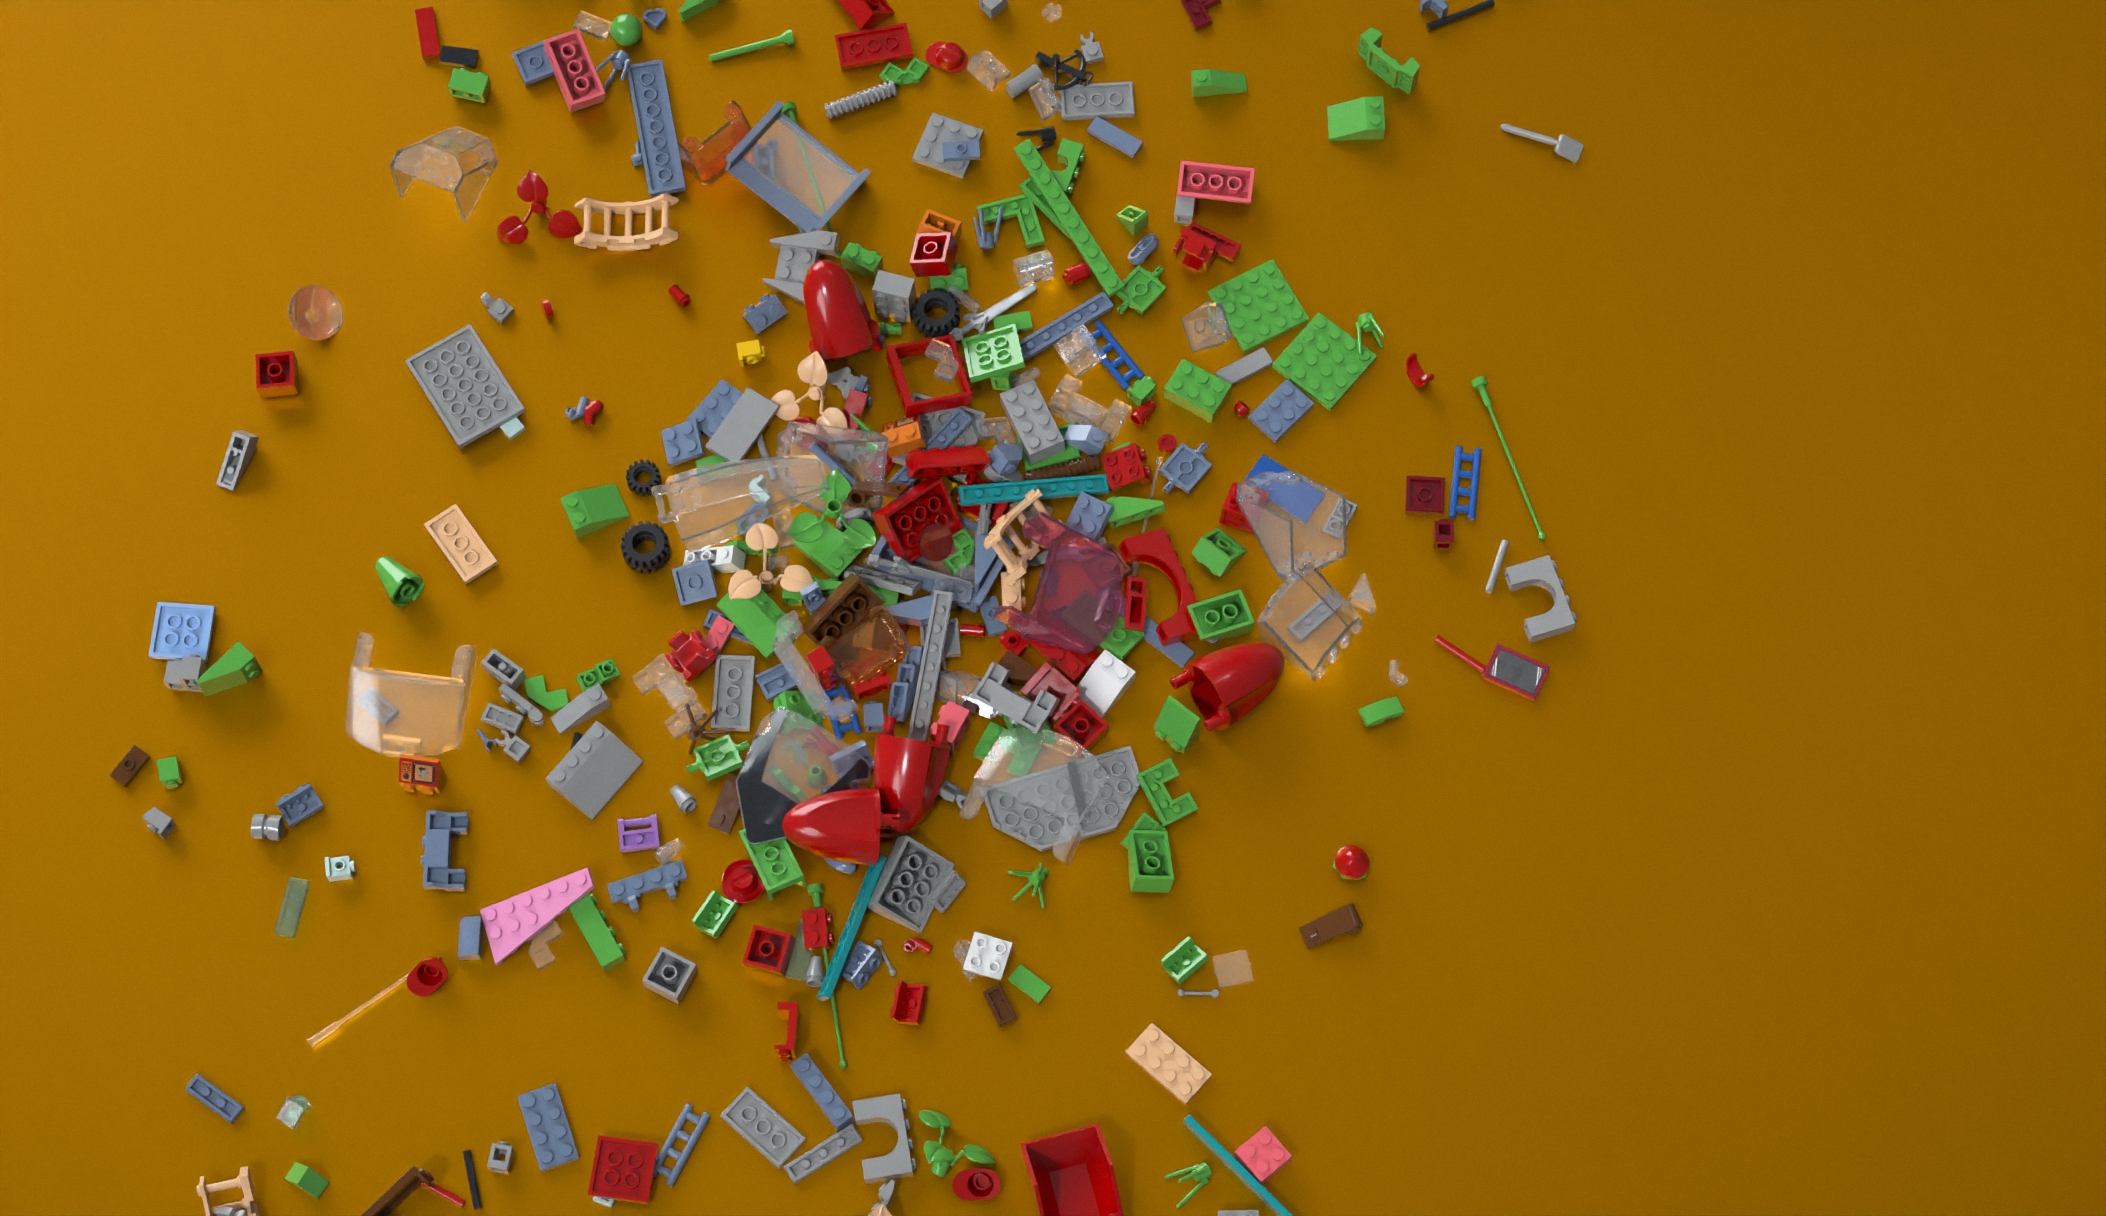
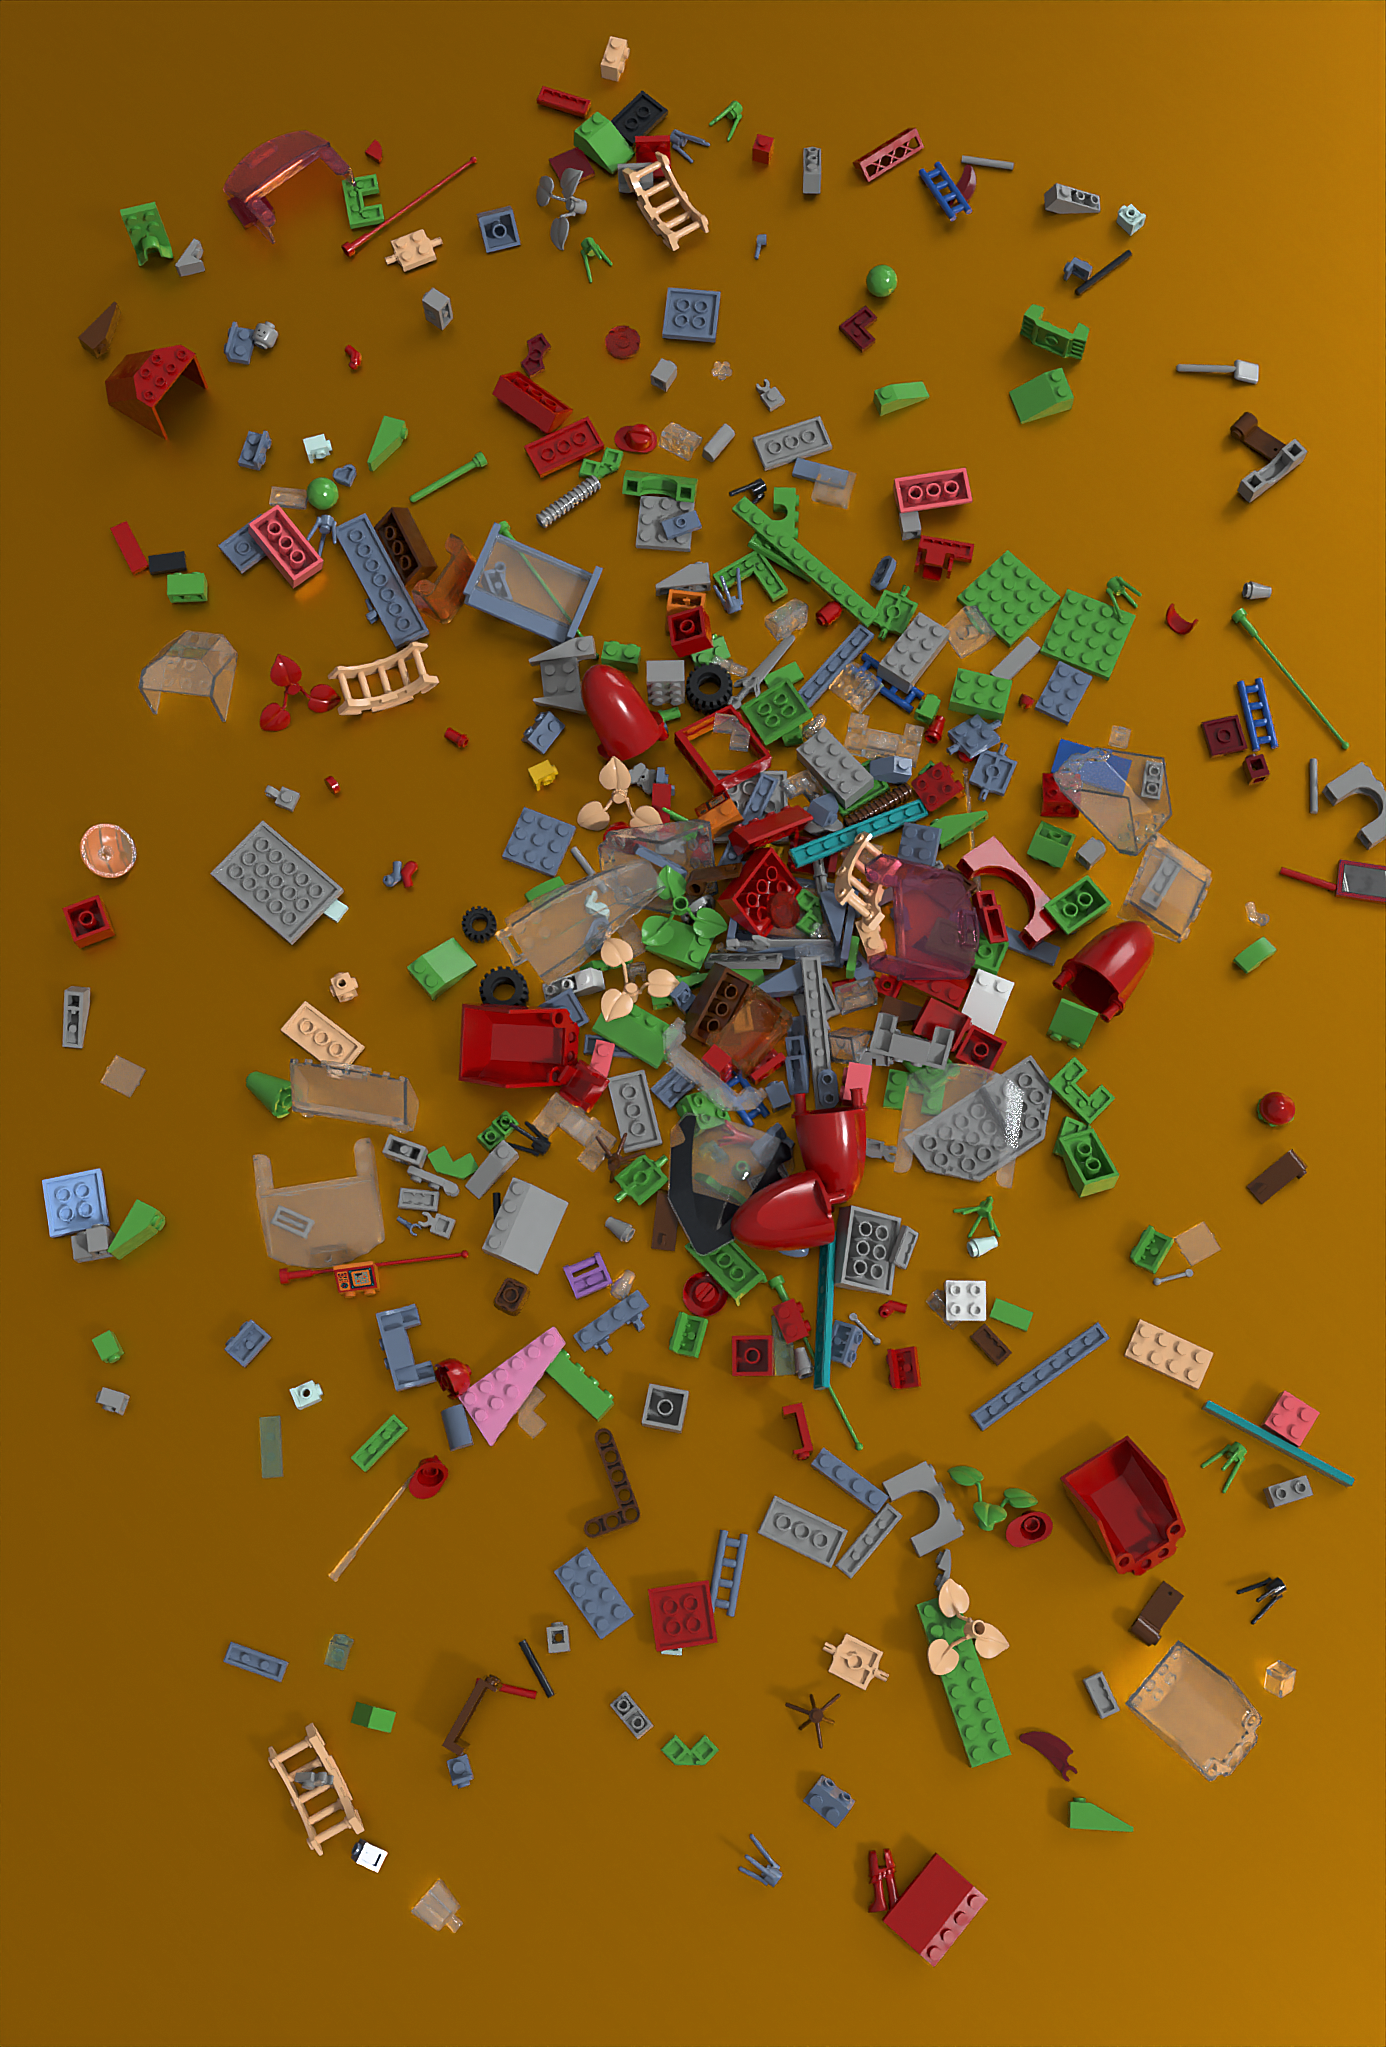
camera: 15 degrees left, 5 degrees up
reddish brown plate [110,745,151,787] -> none
light grey wheel [251,813,284,841] -> none
sand blue plate [661,419,705,467] -> none
light grey tile [705,387,779,467] -> none
clear bracket [1028,76,1062,121] -> none
black piece [1035,49,1093,90] -> none
bright green slope [1115,205,1148,236] -> none
clear slope [1348,573,1376,615] -> none
none -> clear piece [100,1055,146,1098]
none -> red piece [279,1250,469,1284]
none -> clear windscreen [290,1059,419,1133]
none -> light nougat brick [329,972,358,1002]
none -> bright green plate [351,1414,408,1472]
none -> reddish brown slope [374,507,438,588]
none -> red cylinder [434,1358,472,1400]
none -> red windscreen [458,1003,579,1088]
none -> reddish brown piece [493,1278,530,1316]
none -> black plant [507,1121,551,1157]
none -> reddish brown beam [584,1428,641,1539]
none -> bright green arch [622,470,698,503]
none -> light grey slope [655,562,711,596]
none -> clear slope [811,465,856,509]
none -> sand blue plate [817,1069,839,1108]
none -> clear brick [835,976,878,1015]
none -> bright green tile [846,936,859,979]
none -> light grey brick [876,612,950,694]
none -> sand blue plate [946,714,1002,759]
none -> light aqua cone [967,1236,998,1258]
none -> sand blue tile [970,1322,1110,1431]
none -> light grey brick [1075,837,1106,870]
none -> clear tile [1108,725,1131,749]
none -> reddish brown door [1230,412,1286,461]
none -> light grey arch [1237,439,1307,503]
none -> light grey cone [1242,581,1272,600]

